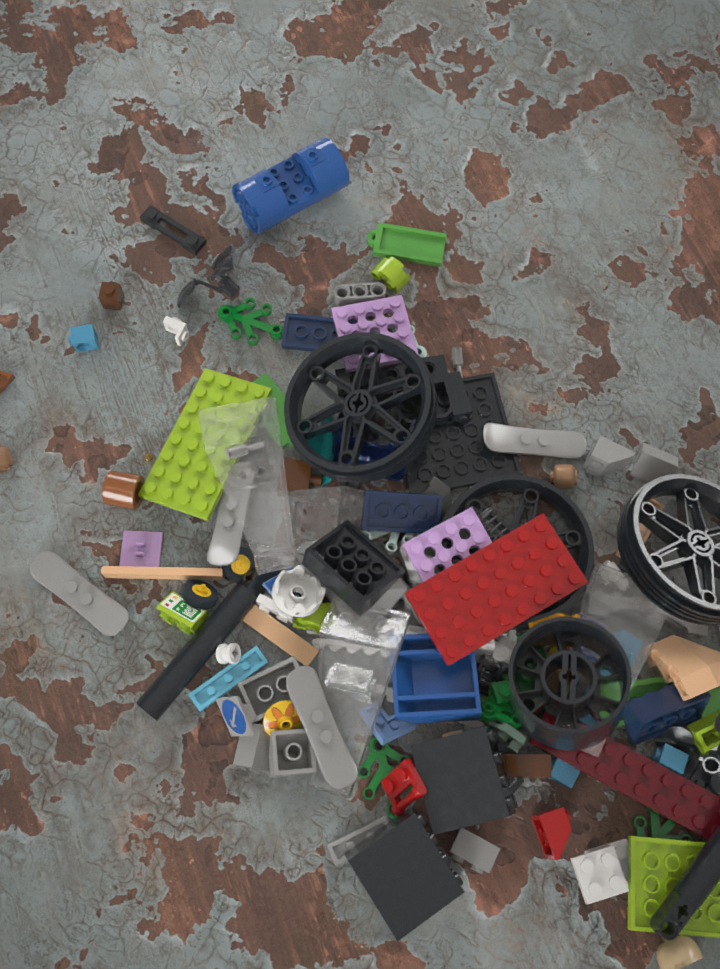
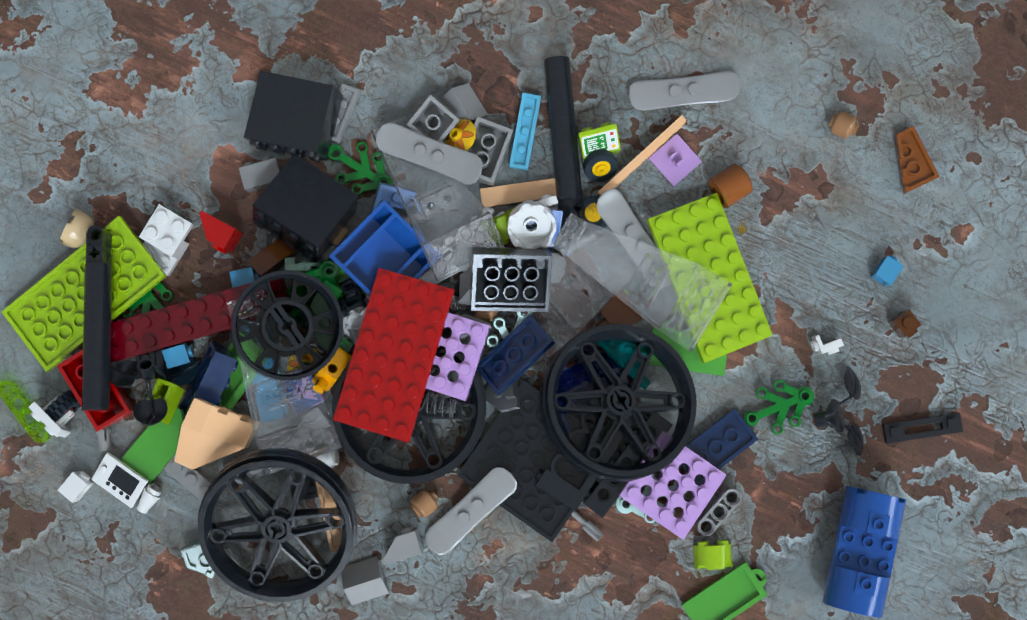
camera: 145 degrees right, 15 degrees up
piece [215,696,256,737] -> none
white wheel [216,643,241,664] -> none
light grey axle [225,441,265,460] -> none
red plate [381,758,427,816] -> none

